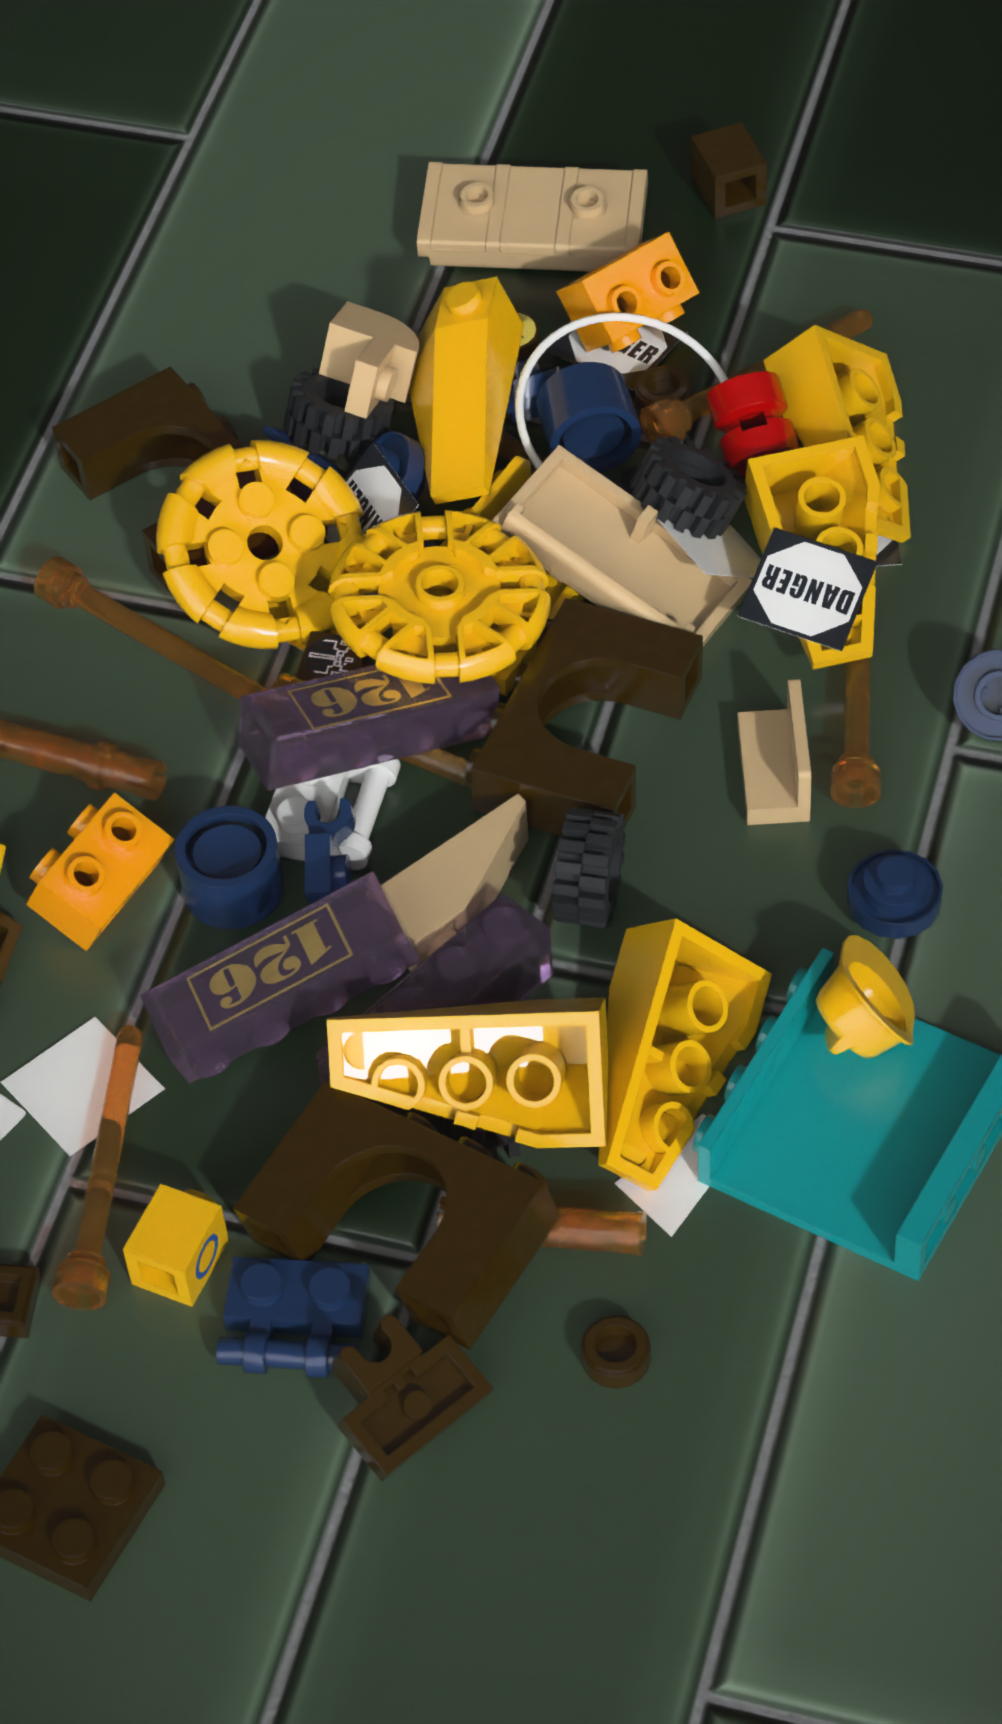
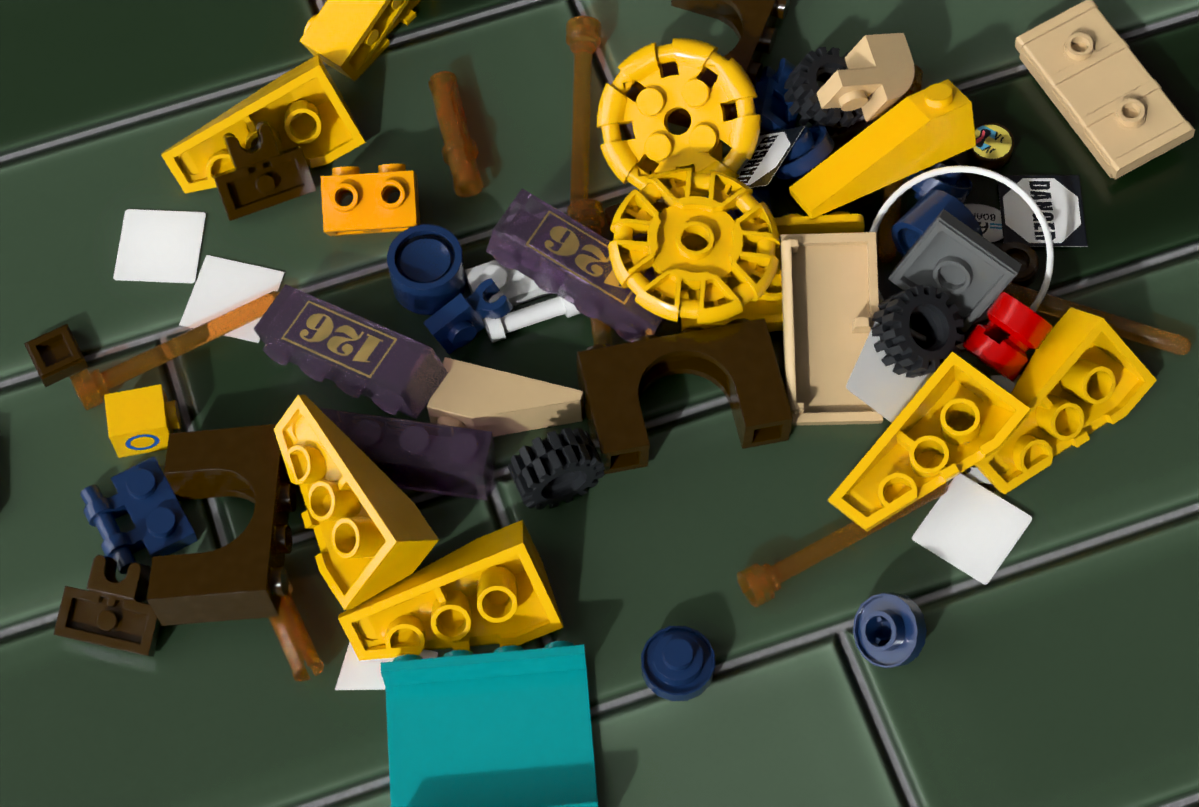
camera: 55 degrees right, 10 degrees up
light orange brick [556,232,699,353] -> none
dark brown tile [581,1315,651,1389] -> none
tan panel [737,679,811,825] -> none
sticker [738,527,878,652] -> none
yellow piece [816,935,915,1059] -> none
none -> dark grey tile [888,209,1022,333]
none -> white sticker [912,473,1032,585]

